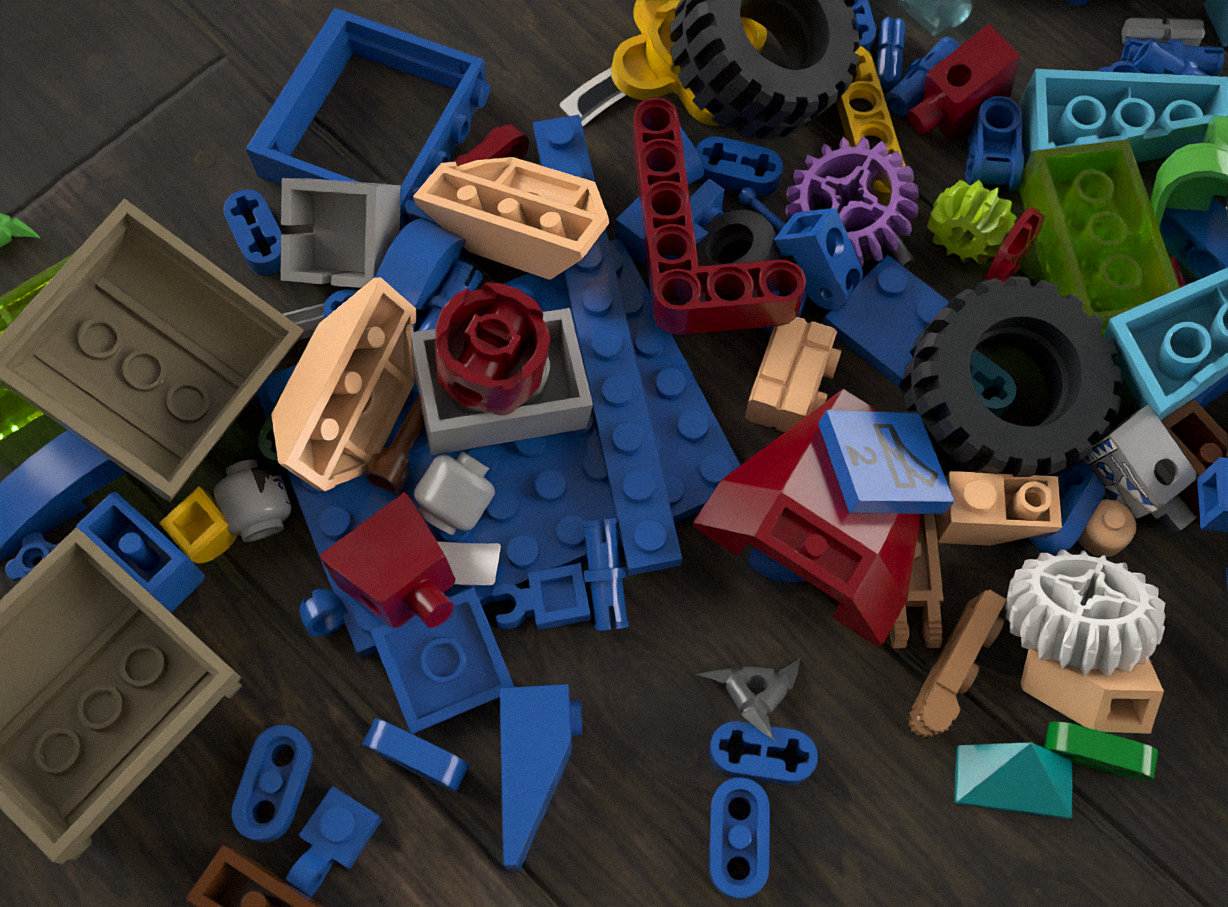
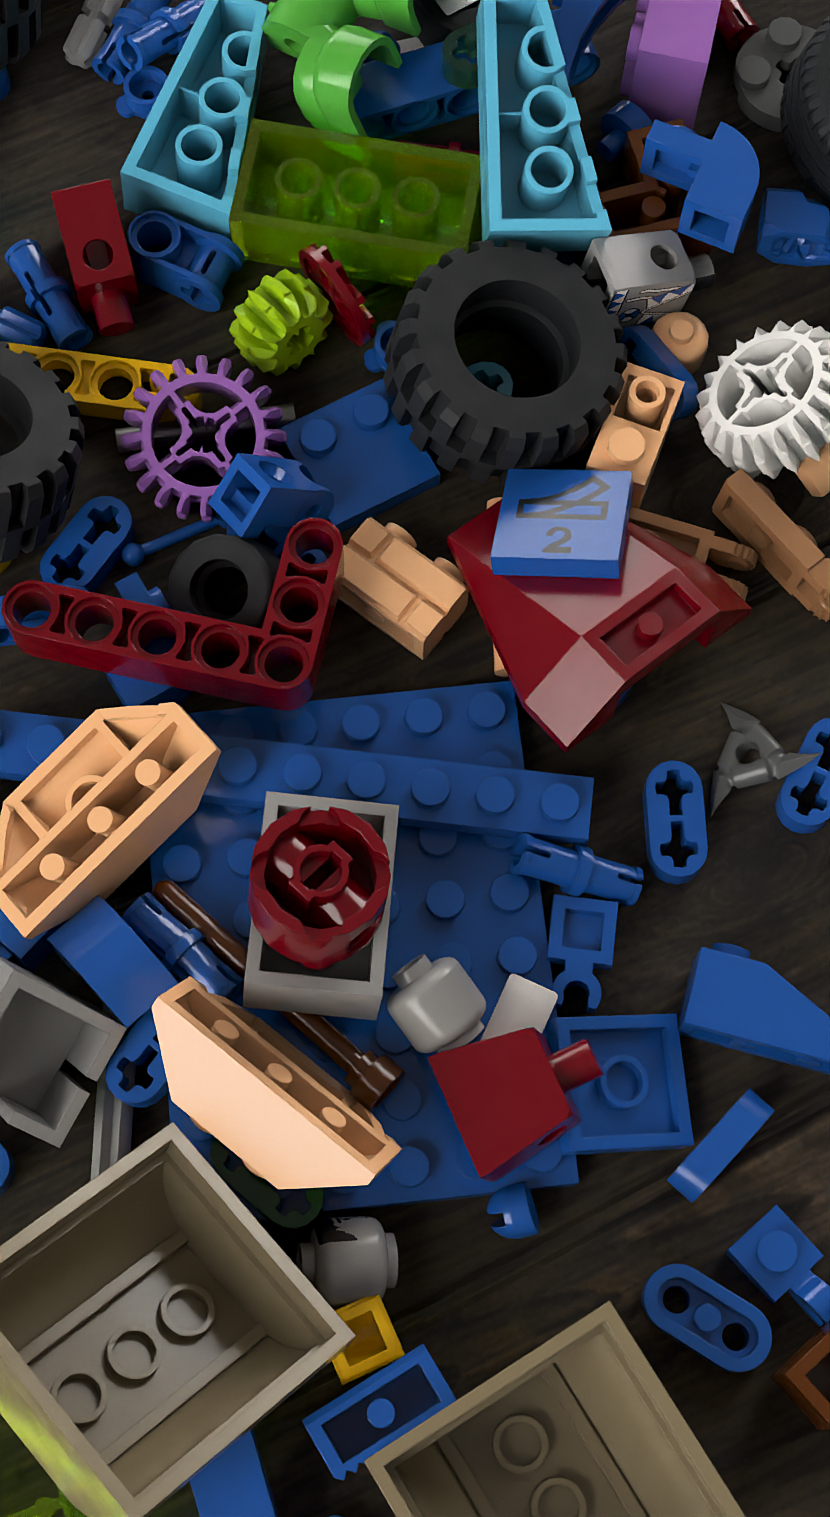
camera: 75 degrees left, 5 degrees up
none -> blue beam [642,760,708,885]

